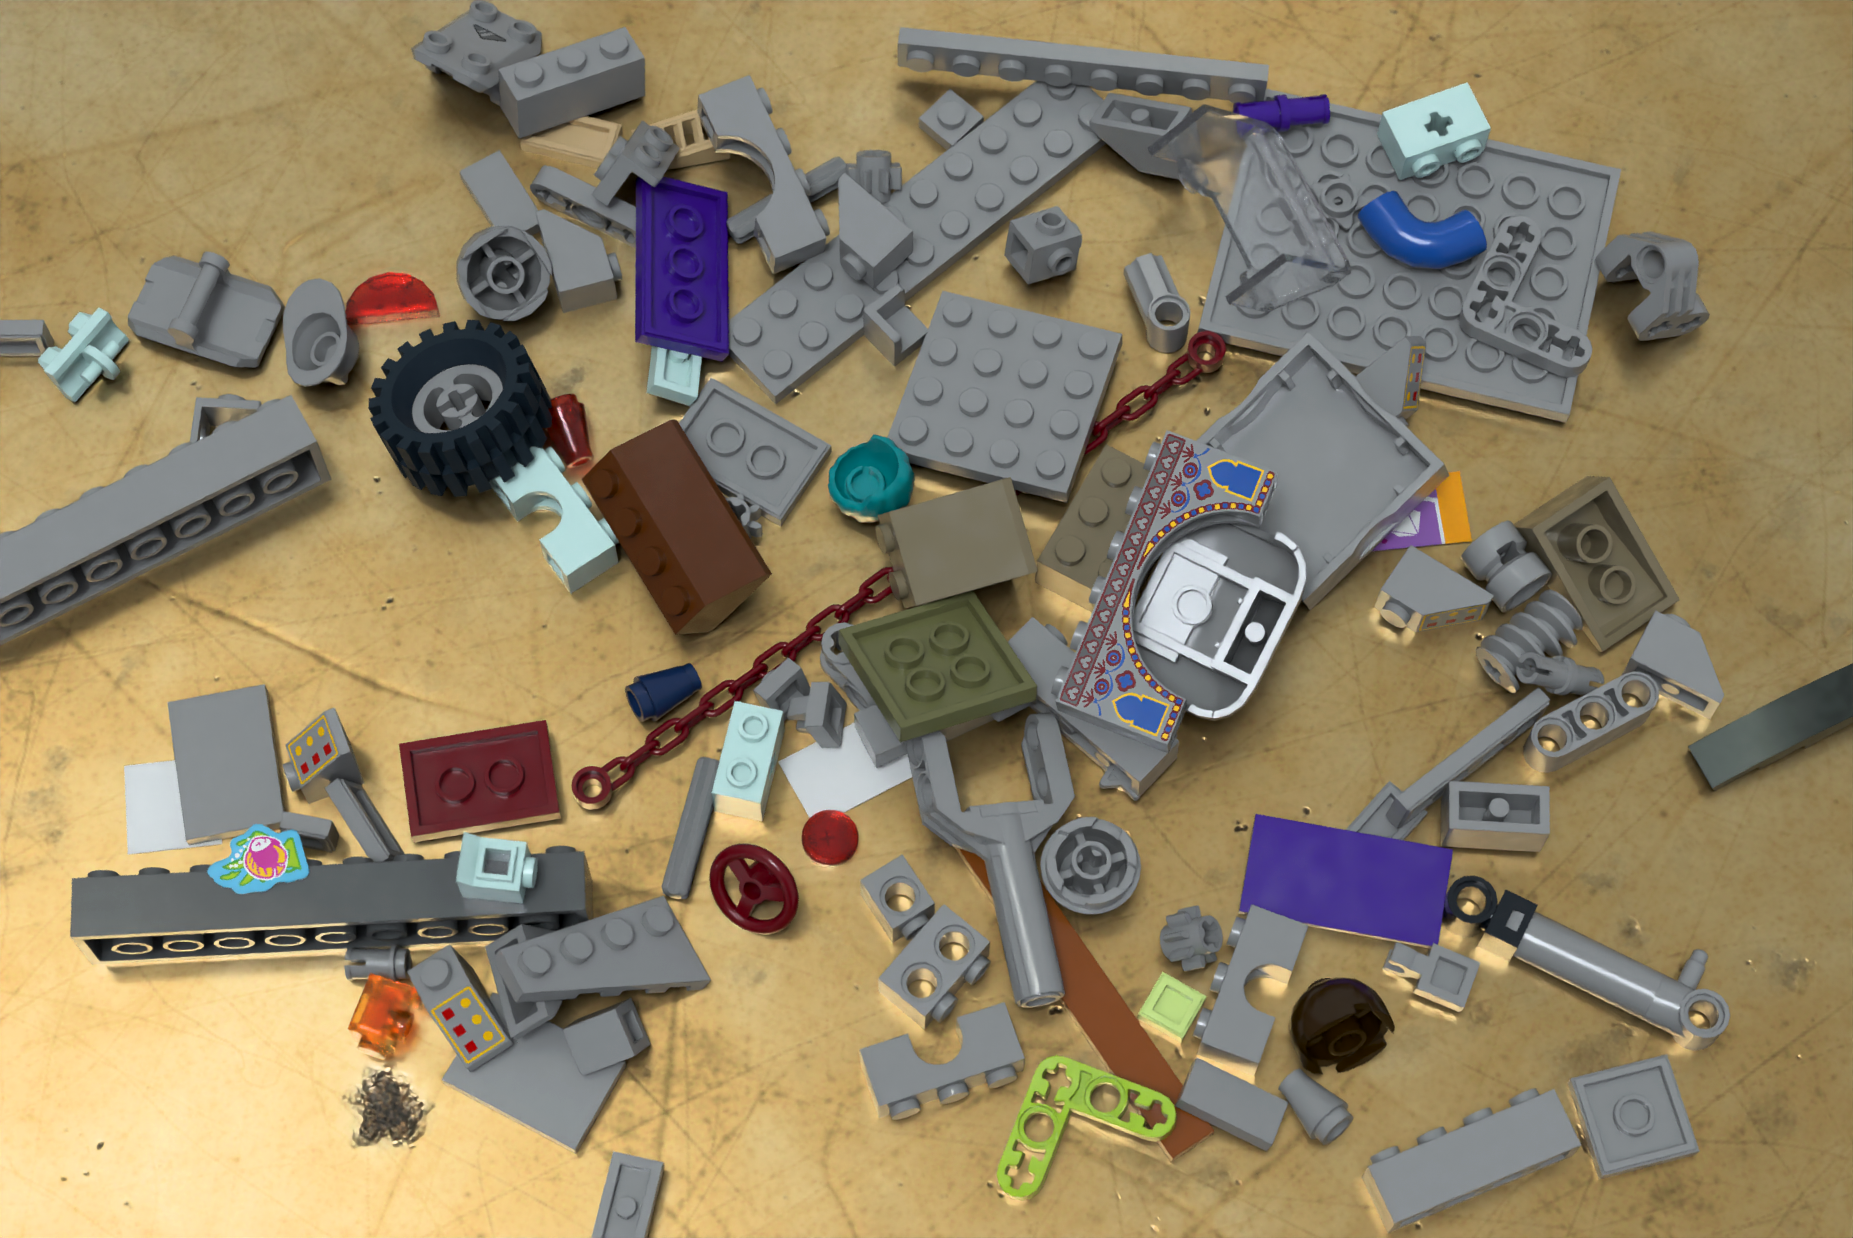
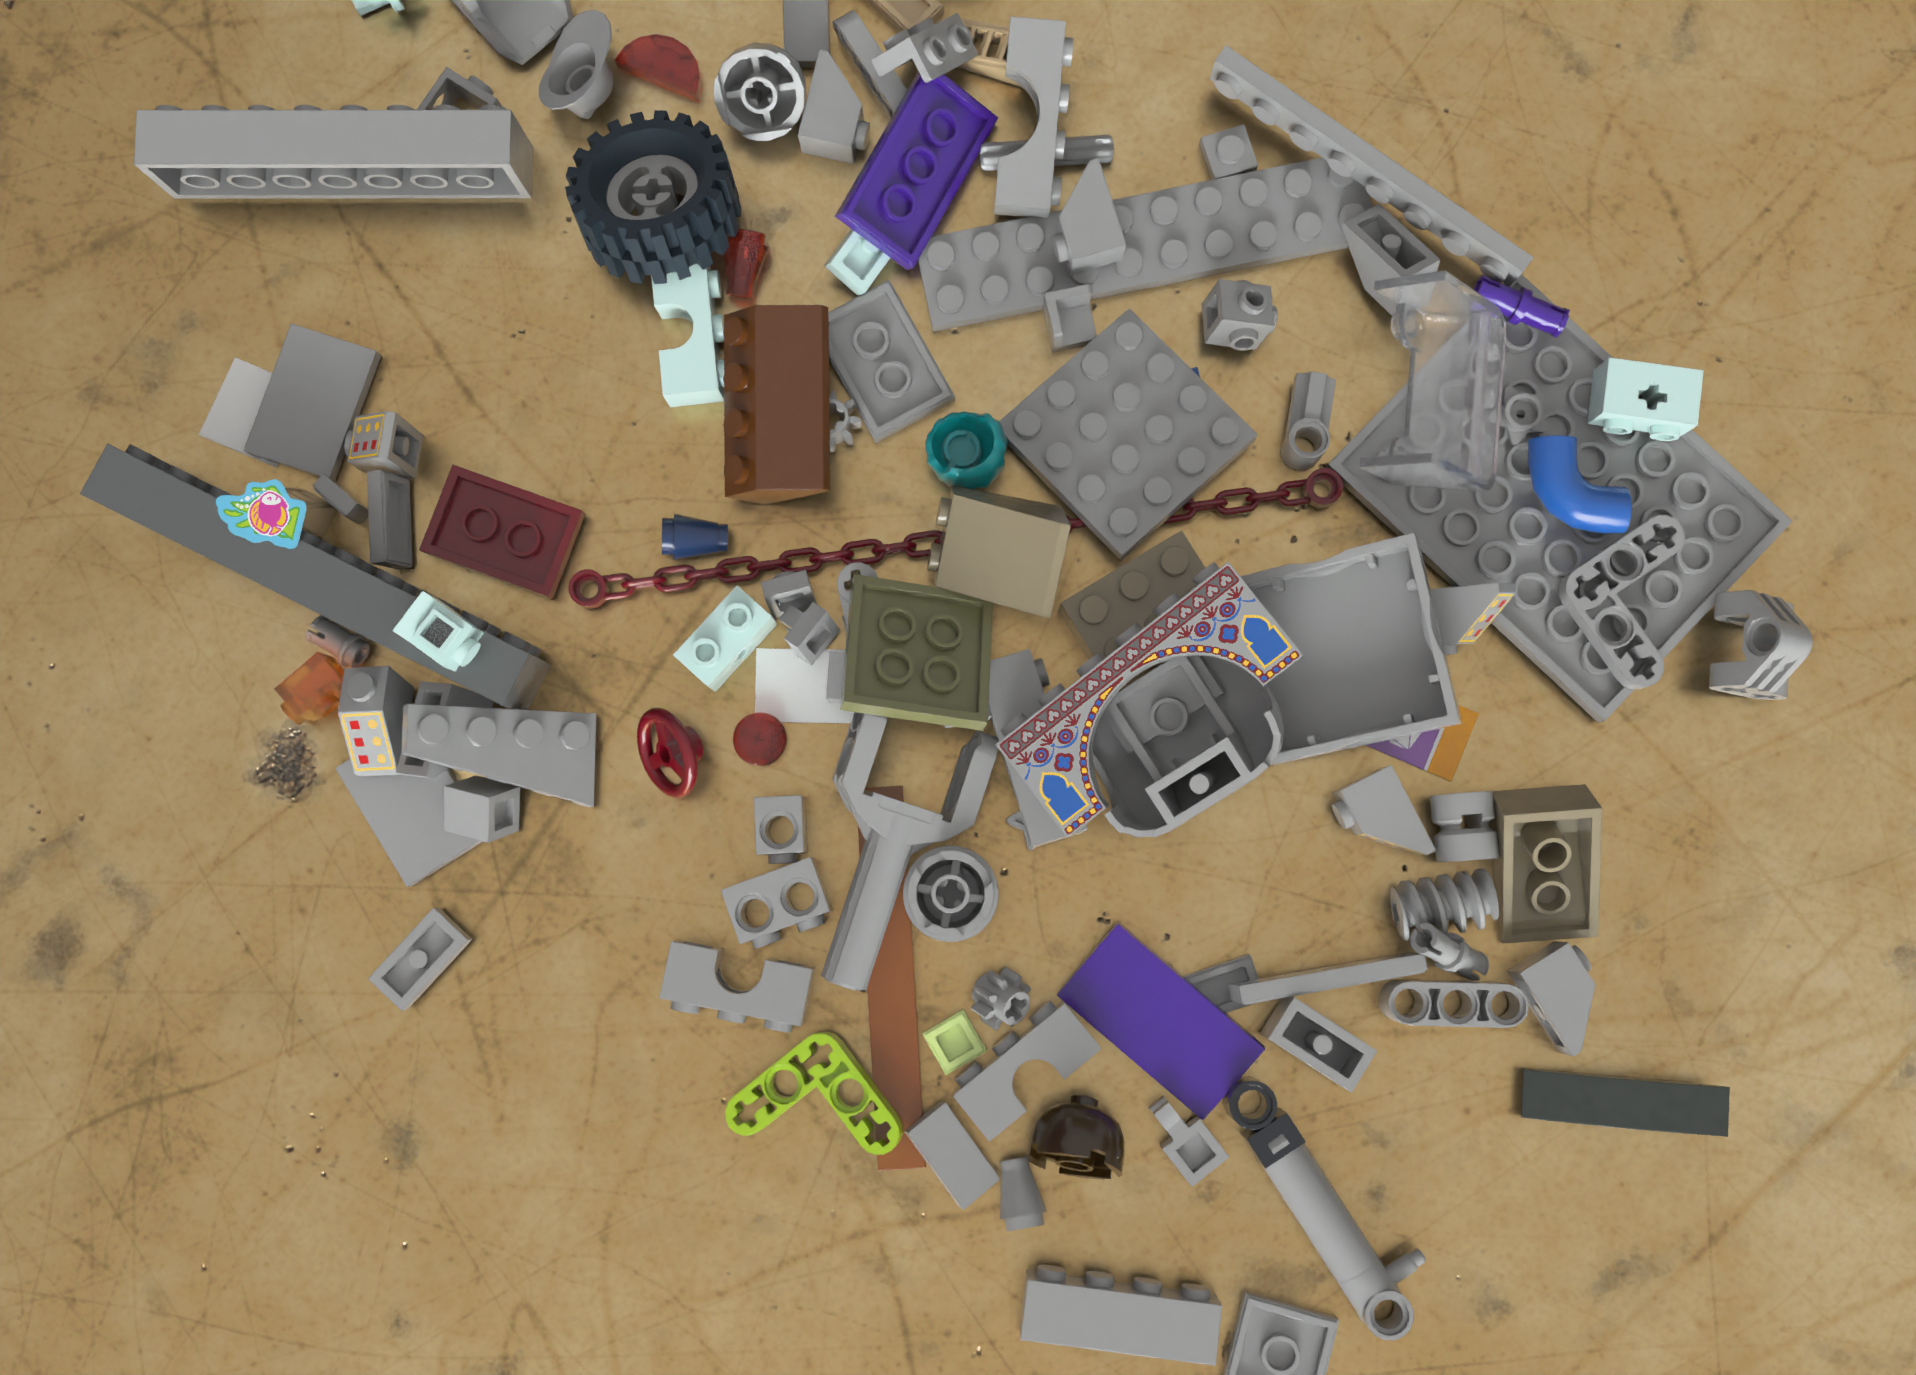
camera: 35 degrees right, 15 degrees up
light grey axle [662,757,719,900] -> none
light grey gear [846,150,902,203] -> none

